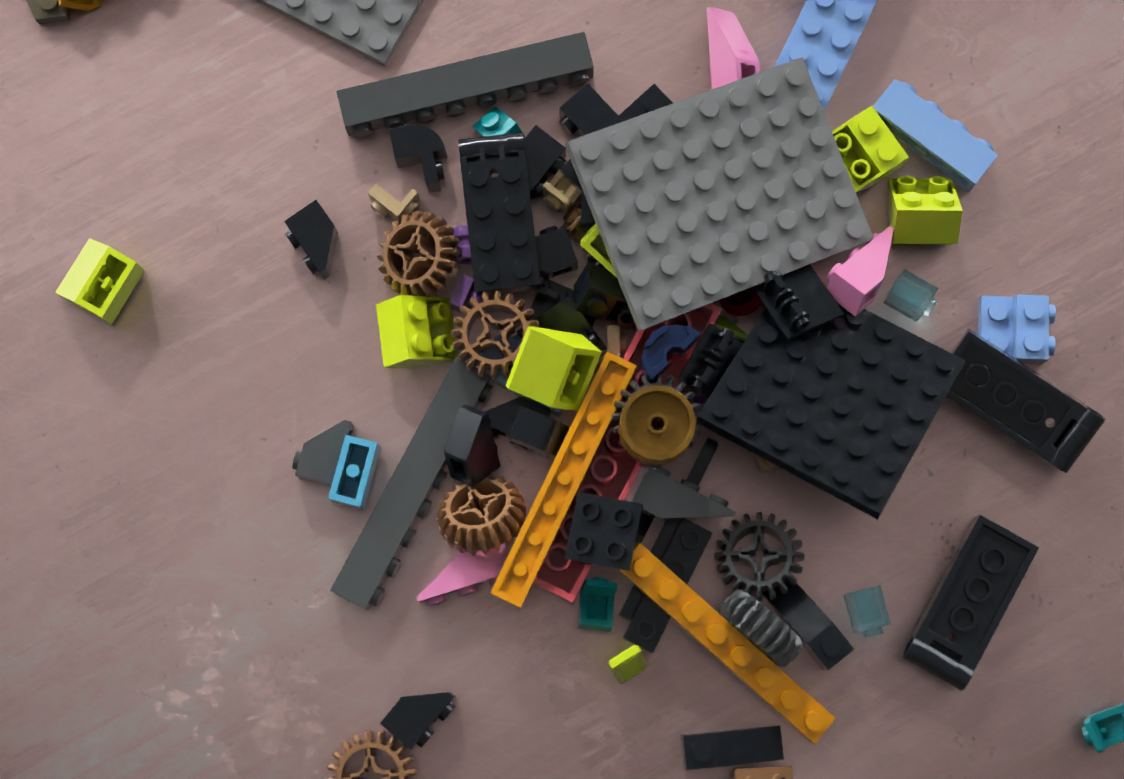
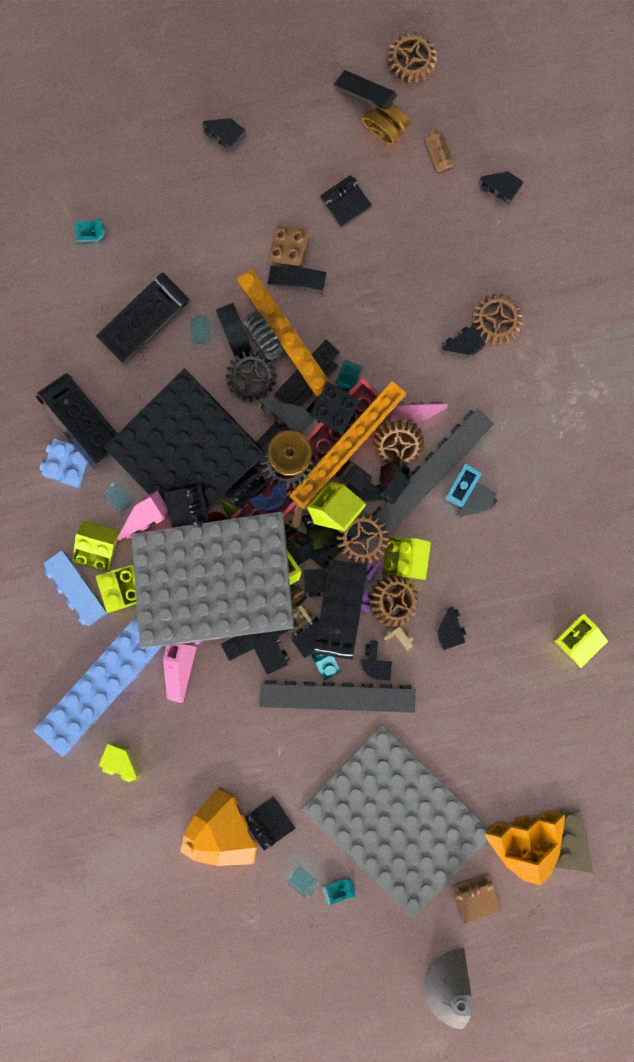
camera: 165 degrees left, 5 degrees up
neon yellow slope [607,645,647,684] -> none

